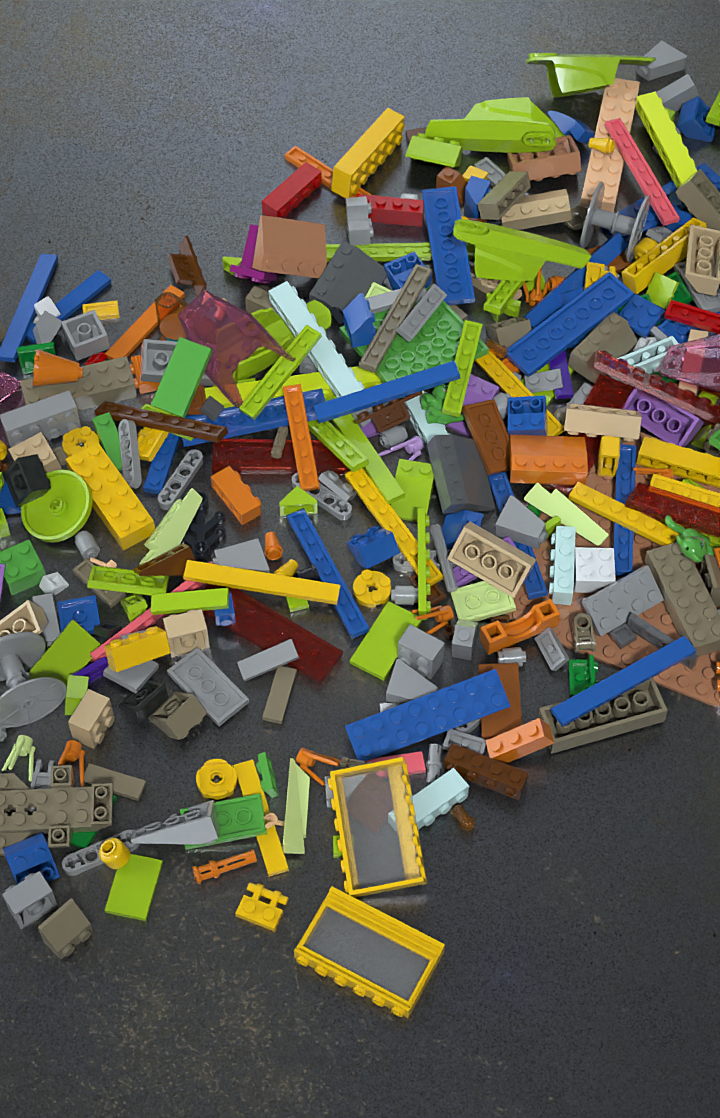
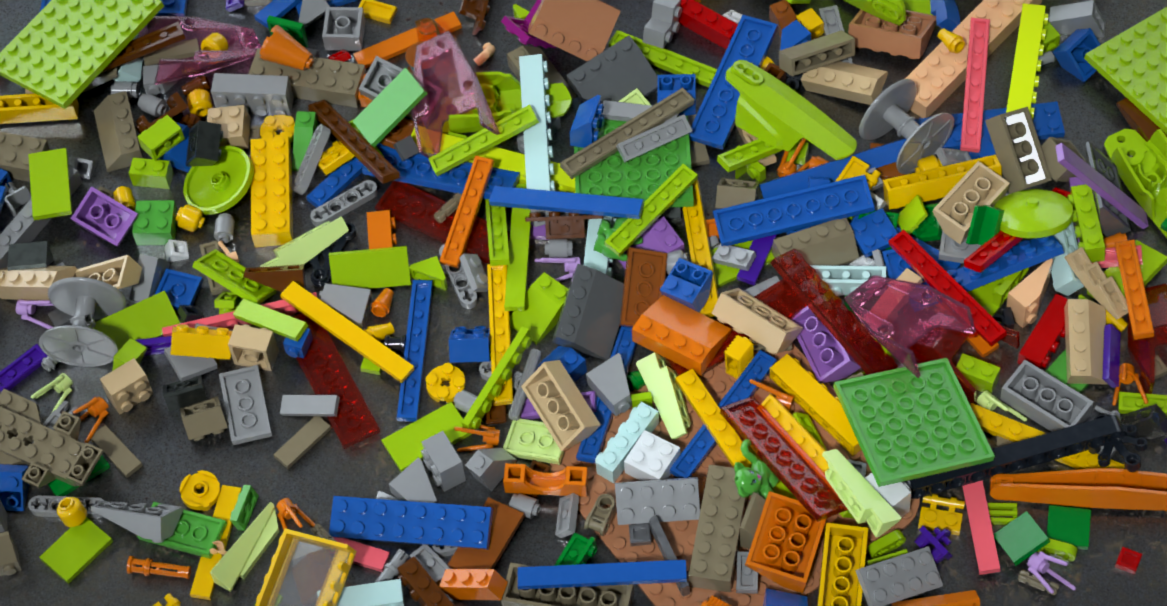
camera: 35 degrees right, 0 degrees up
clear orange pin [485,338,508,359] -> none
none -> yellow head [175,204,205,232]
none -> lime tile [329,246,411,289]

